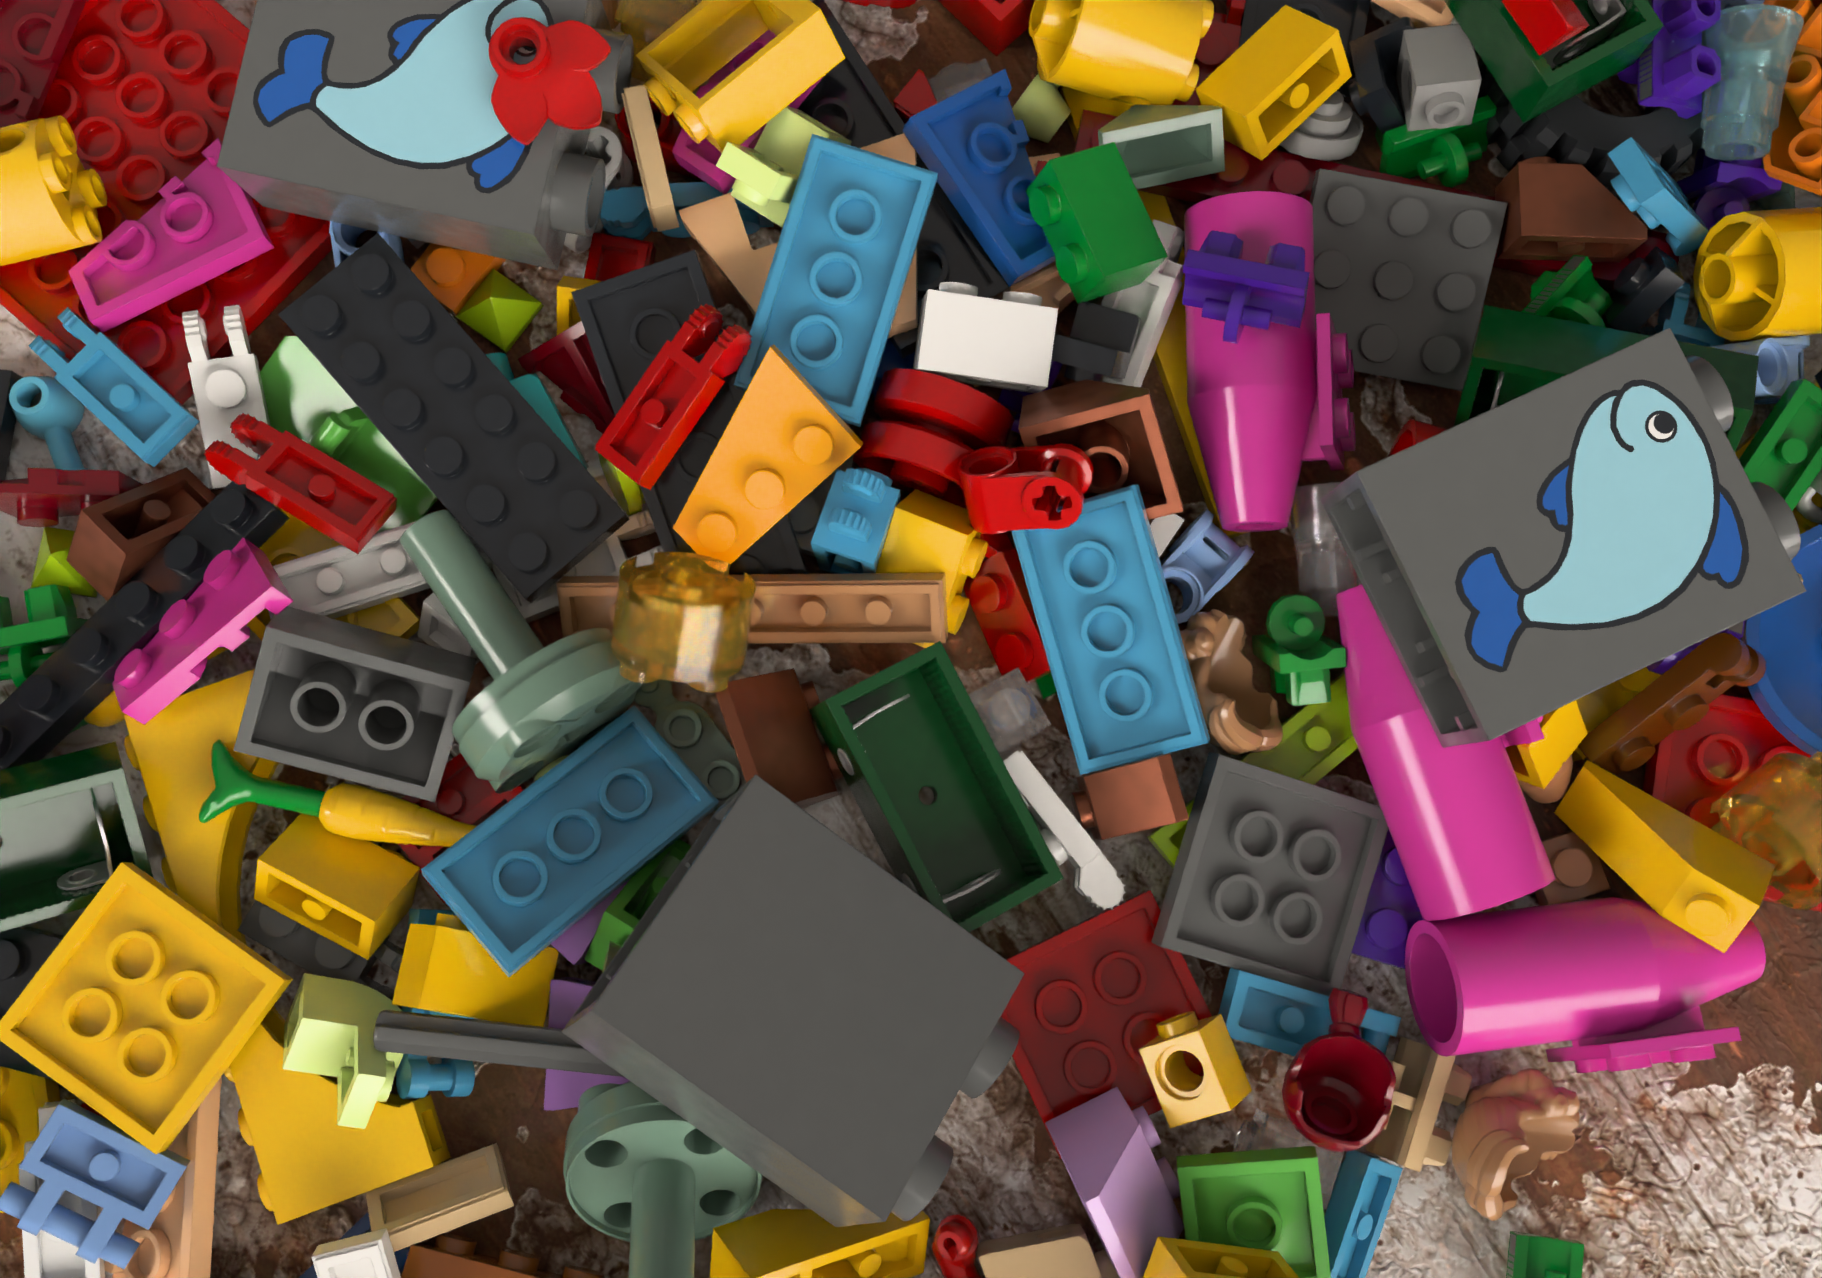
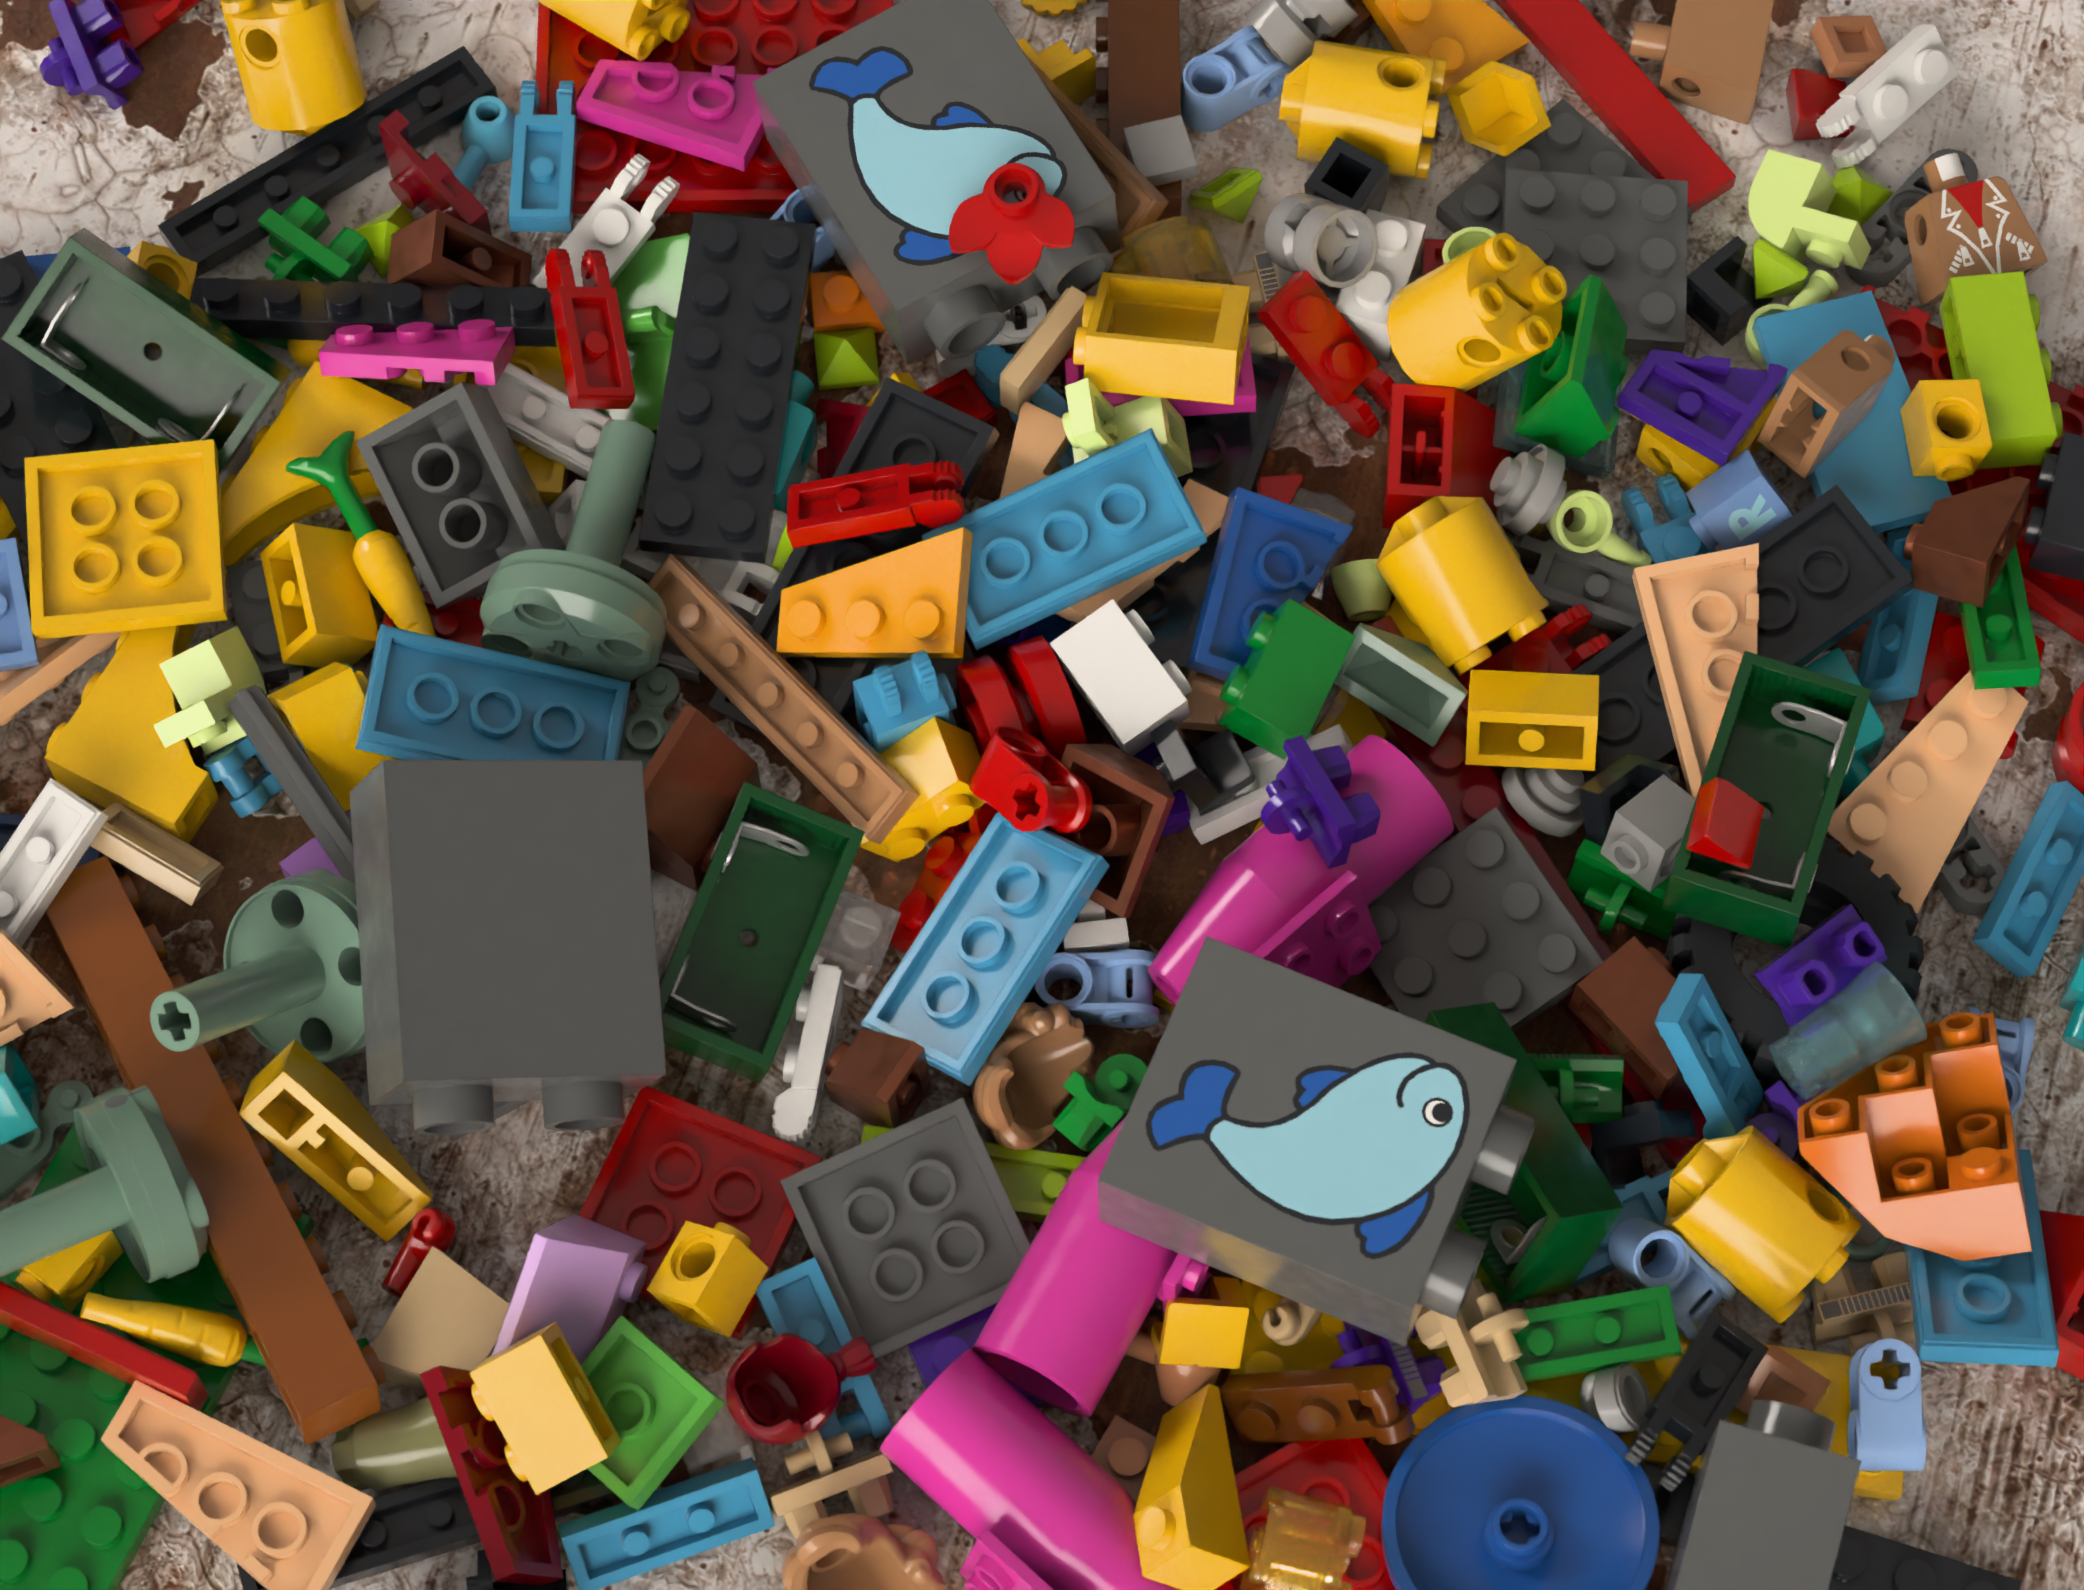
camera: 50 degrees right, 15 degrees down
clear yellow brick [610,551,756,693] -> none

